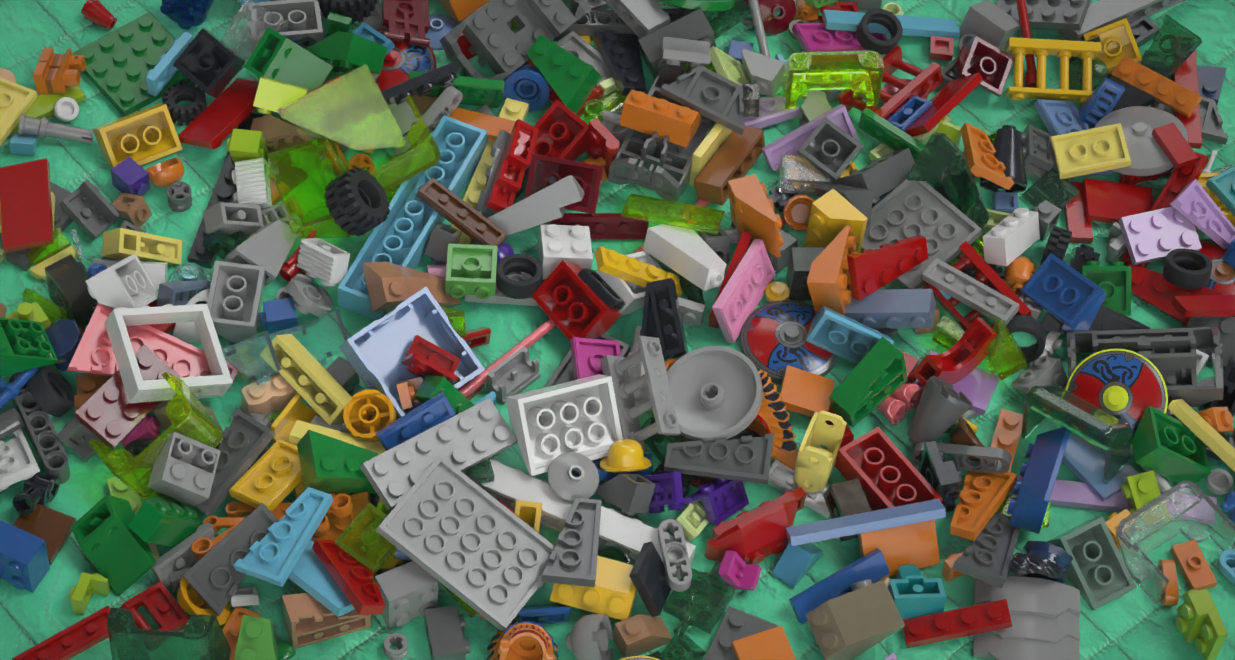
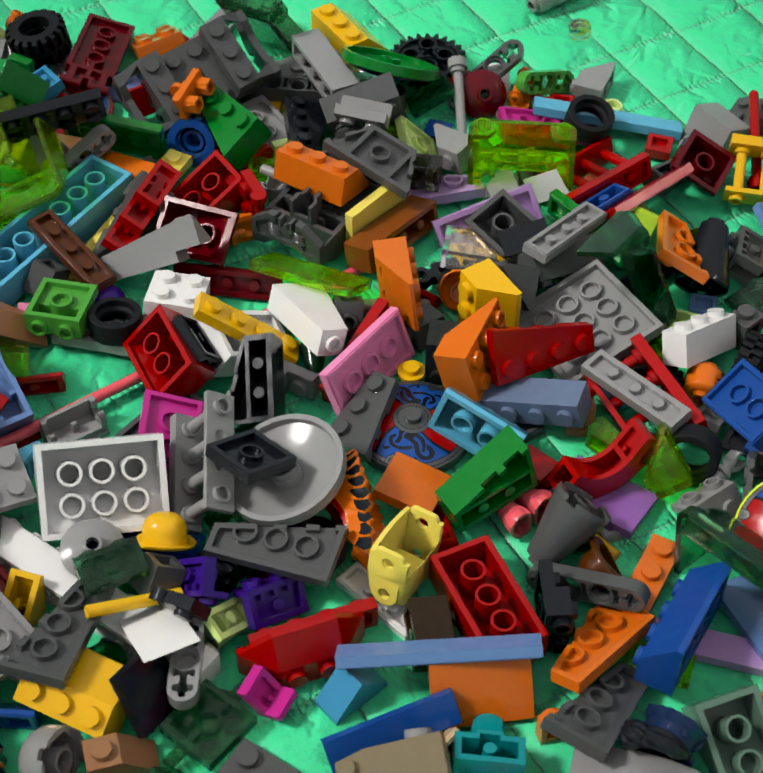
camera: 15 degrees right, 5 degrees down
none -> clear green bracket [72,536,150,598]
none -> yellow bar [84,587,183,619]
none -> white sticker [118,605,201,663]
none -> black plate [148,585,212,622]
none -> orange hips [169,68,215,120]
none -> black plate [205,428,297,485]
none -> dark grey wing [330,371,400,463]
none -> black sticker [496,218,548,257]
none -> light grey tile [522,201,608,264]
none -> white sticker [523,169,569,204]

